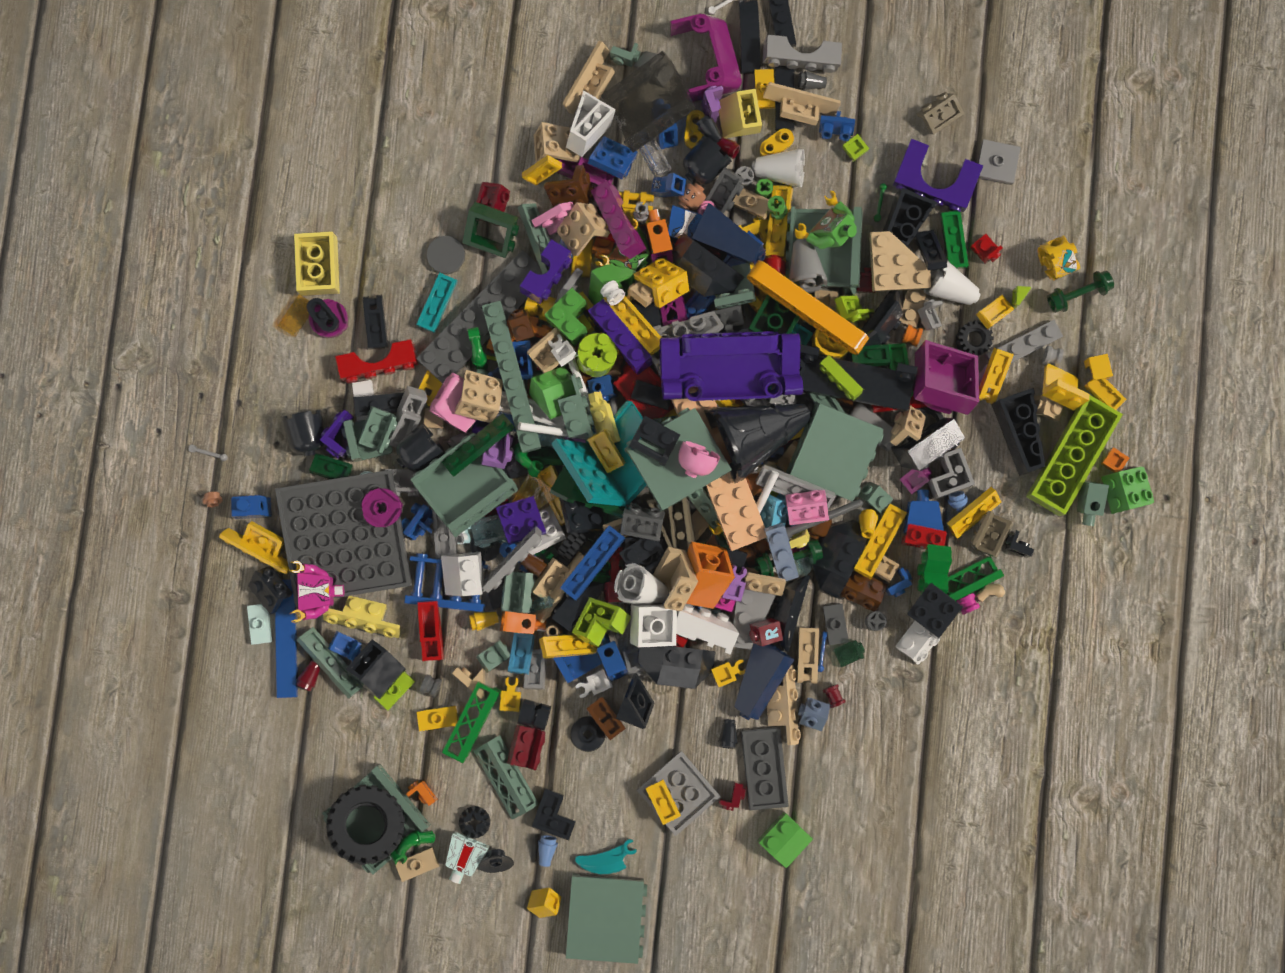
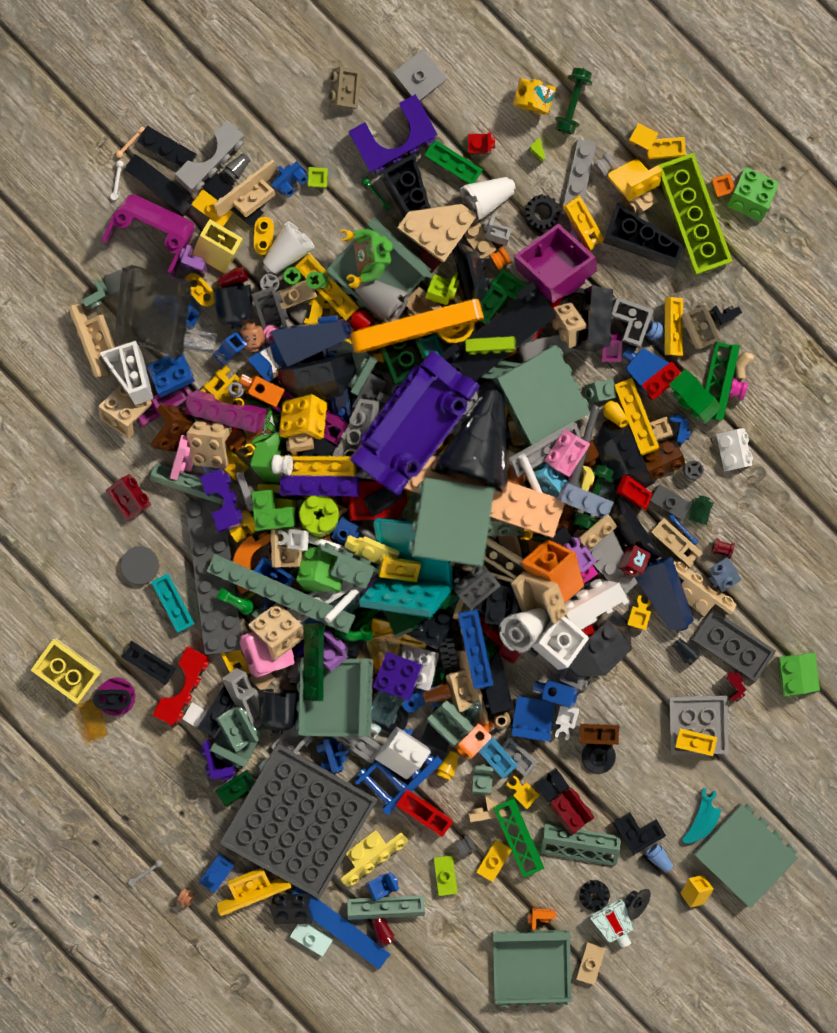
camera: 50 degrees left, 5 degrees up
black cylinder [282,410,325,457] -> none
dark pink torso [289,561,345,623] -> none
black tyre [326,785,405,865] -> none
black slope [346,639,406,699] -> none
magenta plate [362,488,403,527] -> none
green piece [390,830,435,865] -> none
dark green window [462,202,519,258] -> none
light grey plate [482,526,542,593] -> none
reddish brown bracket [508,309,535,342] -> none
yellow plate [522,155,562,185] -> none
yellow plate [539,635,598,659] -> none
lime brick [572,597,631,647] -> none
black slope [616,673,655,729] -> none
black plate [628,416,680,467] -> none
bright pink cylinder [678,441,721,478] -> none
black cone [696,115,722,143] -> none
black bracket [907,583,963,639] -> none
black plate [915,230,947,270] -> none
yellow tile [976,294,1014,329] -> none
sand green torso [1077,481,1109,526] -> none
none -> red plate [616,475,653,510]

